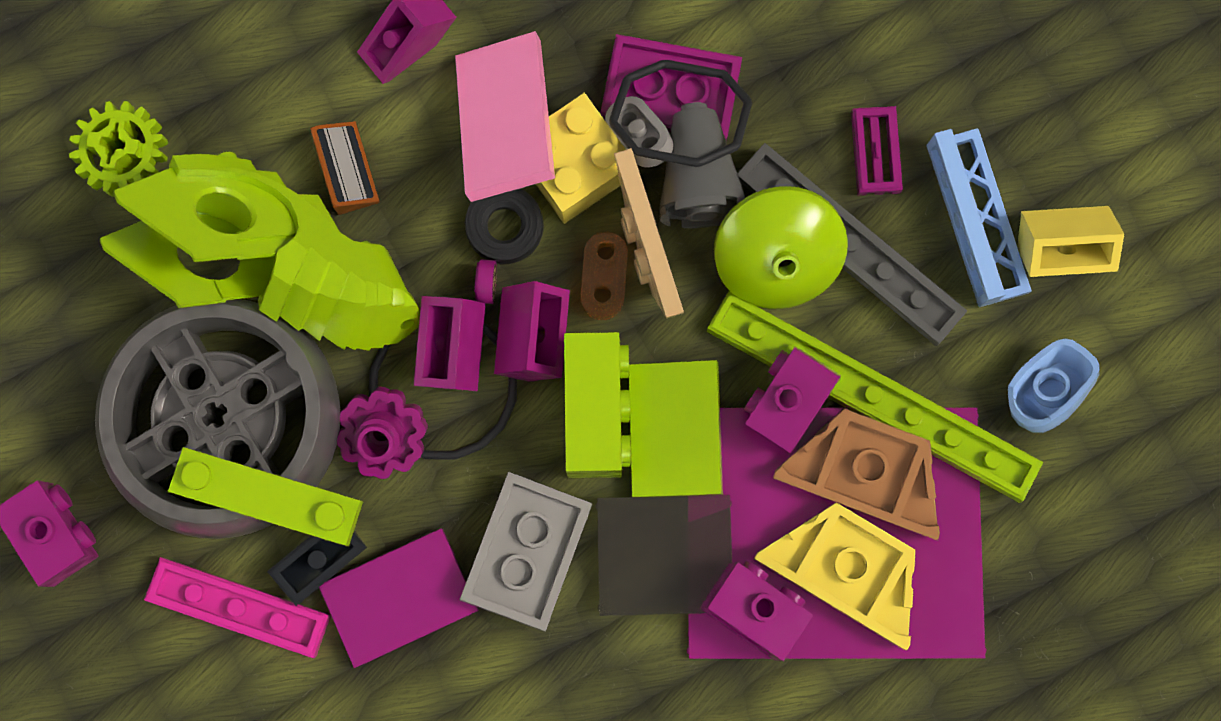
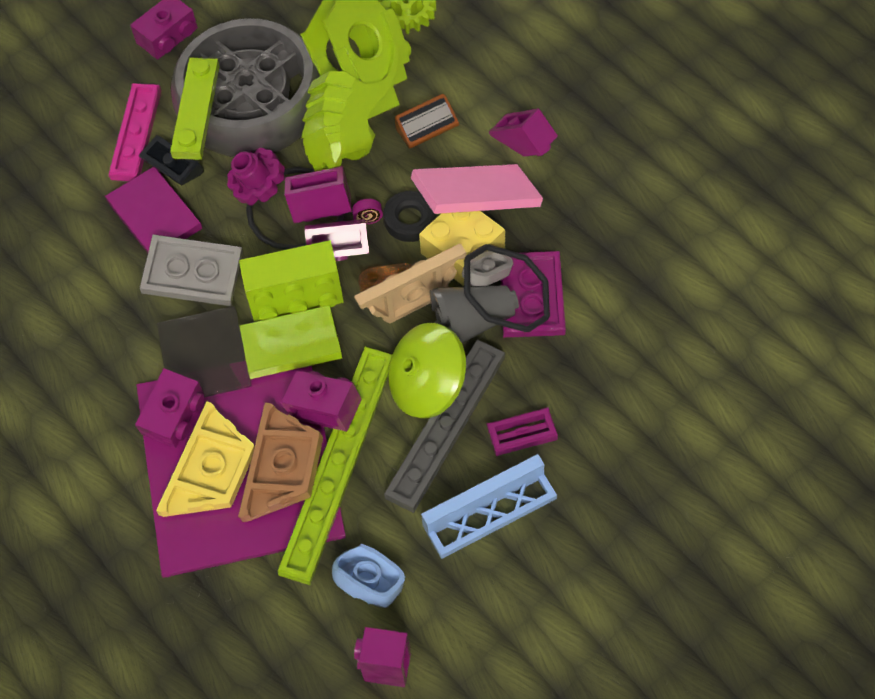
camera: 80 degrees right, 20 degrees down
light yellow brick [1017,206,1124,277] -> none
none -> magenta brick [354,627,411,687]

